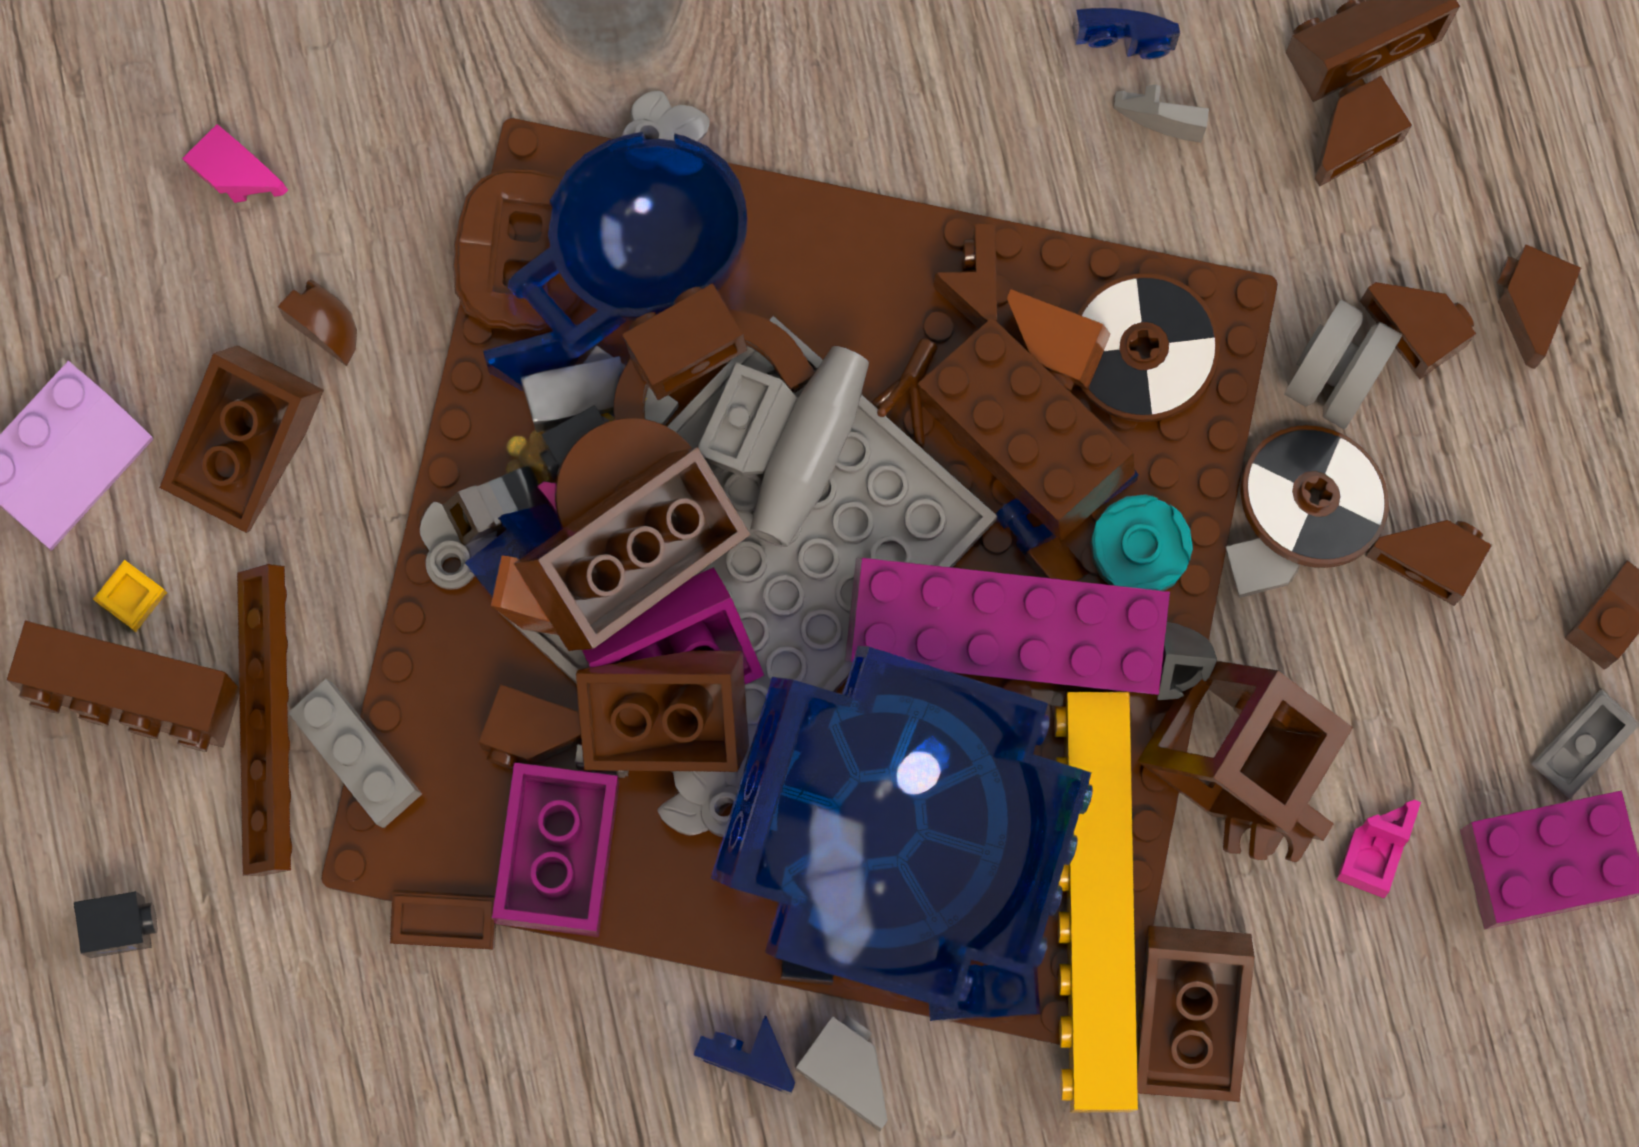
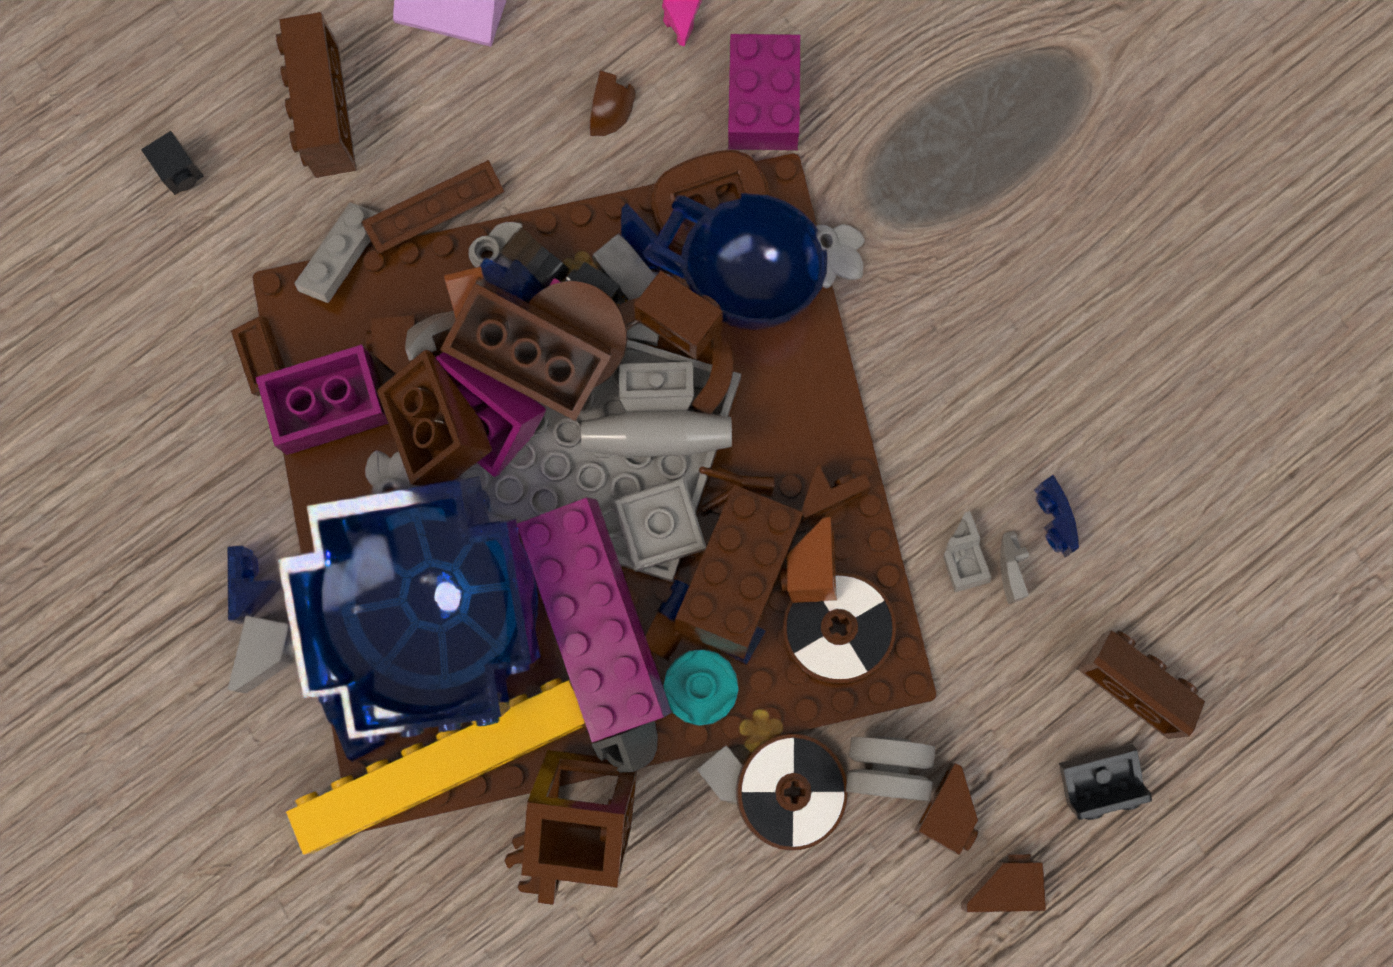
camera: 75 degrees right, 0 degrees up
yellow tile [93,560,167,632] -> none
reddish brown slope [159,345,324,533] -> none
reddish brown plate [237,564,292,877] -> none
reddish brown slope [1137,925,1255,1102] -> none
reddish brown slope [1315,76,1412,187] -> none
dark pink slope [1336,799,1421,898] -> none
reddish brown slope [1366,520,1492,606] -> none
none -> reddish brown plate [361,160,505,254]
none -> light grey slope [405,311,456,360]
none -> light grey tile [613,478,706,572]
none -> magenta brick [728,34,801,151]
none -> clear yellow plant [739,709,783,752]
none -> light grey slope [943,511,991,592]
none -> black bracket [1059,744,1152,820]

